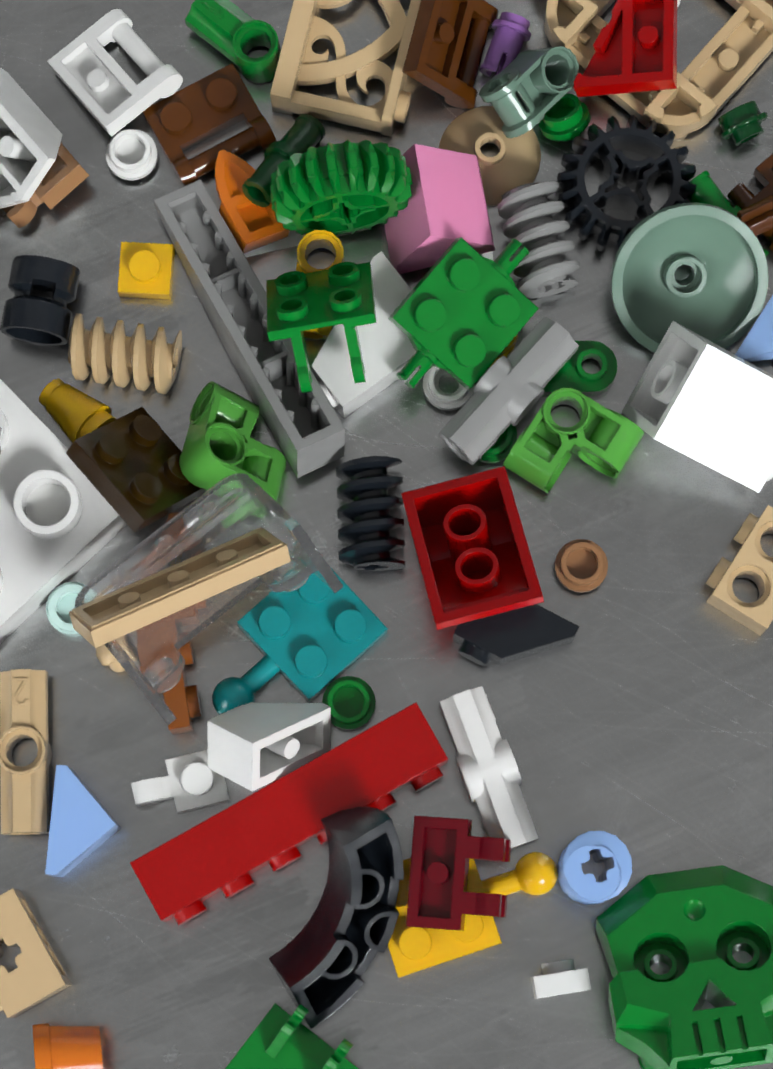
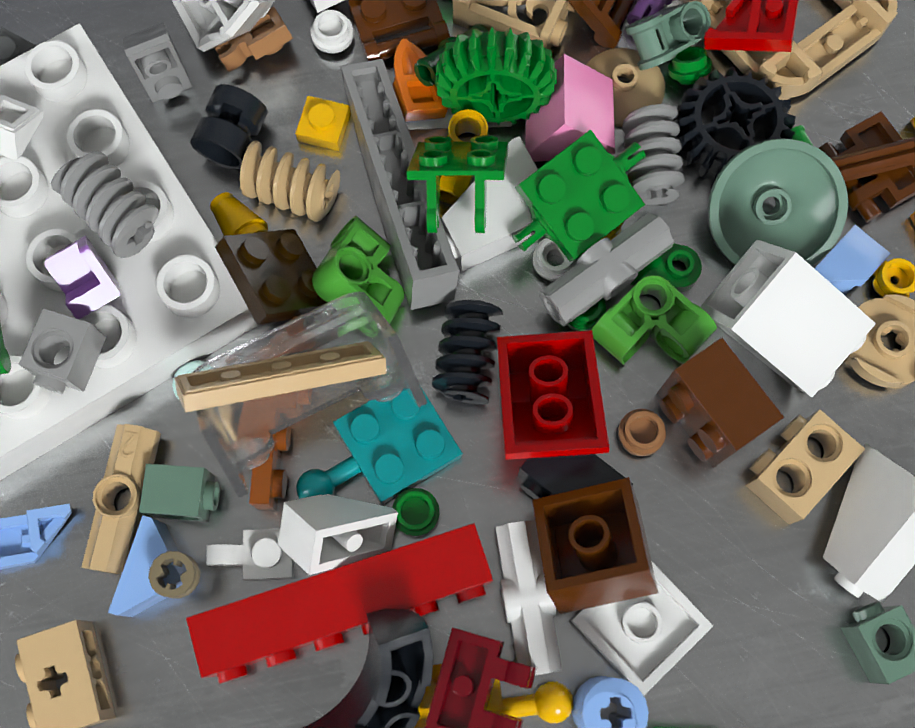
camera: 10 degrees right, 5 degrees down
dark green plate [718,101,768,146] -> none
none -> sand green brick [139,464,220,522]
none -> dark tan bush [148,551,200,599]
none -> reddish brown brick [532,477,659,614]
none -> white plate [570,562,713,696]
none -> reddish brown brick [657,337,784,468]

